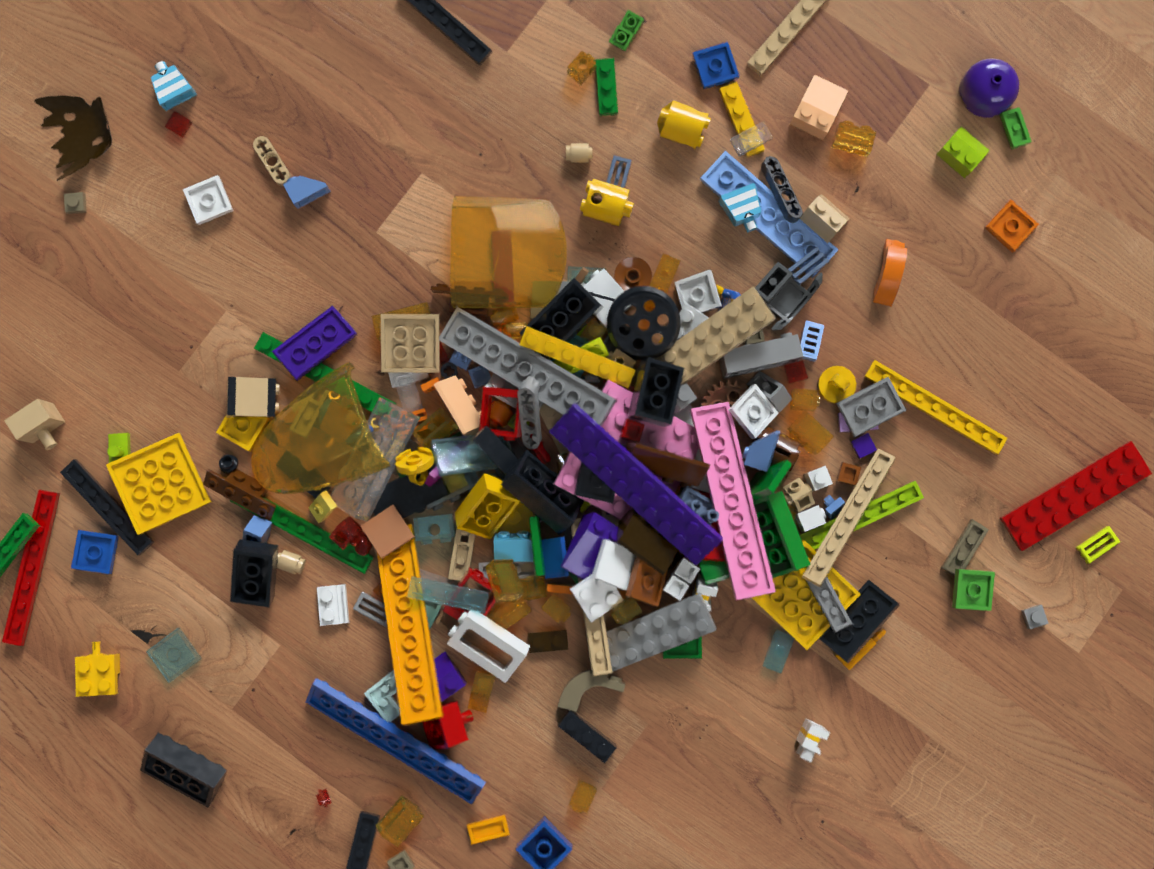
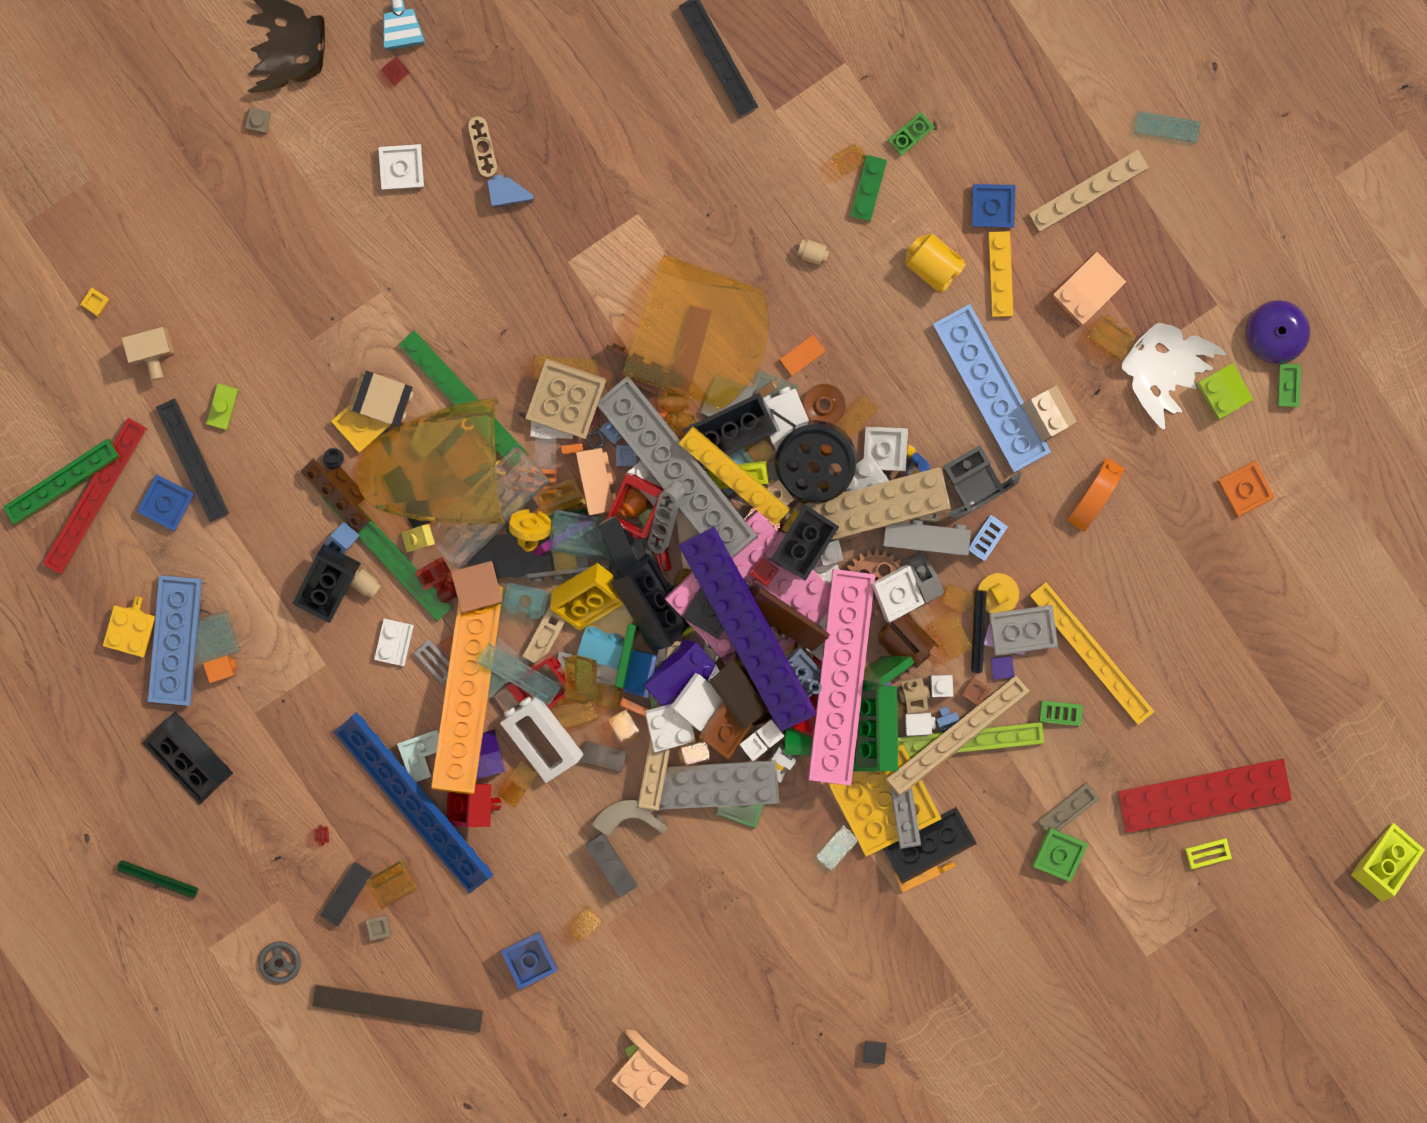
camera: 20 degrees right, 5 degrees up
yellow plate [106,433,212,535] -> none
dark purple tile [272,306,357,381] -> none
light orange tile [467,814,510,845] -> none
yellow cylinder [580,179,634,226] -> none
sand blue tile [606,156,632,188] -> none
medium azure torso [719,183,761,232] -> none
clear plate [730,121,773,157] -> none
medium blue slope [743,430,781,472] -> none
black beam [761,156,803,223] -> none
clear red plate [784,360,808,384] -> none
sand blue tile [788,247,829,285] -> none
white hips [796,718,830,762] -> none
light grey plate [1021,605,1049,629] -> none
none -> medium blue plate [148,575,203,706]
none -> orange brick [203,655,238,683]
none -> orange tile [779,334,826,376]
none -> black plate [863,1040,887,1065]
none -> black axle [971,590,987,673]
none -> bright green slope [1039,700,1083,726]
none -> white piece [1122,323,1226,429]

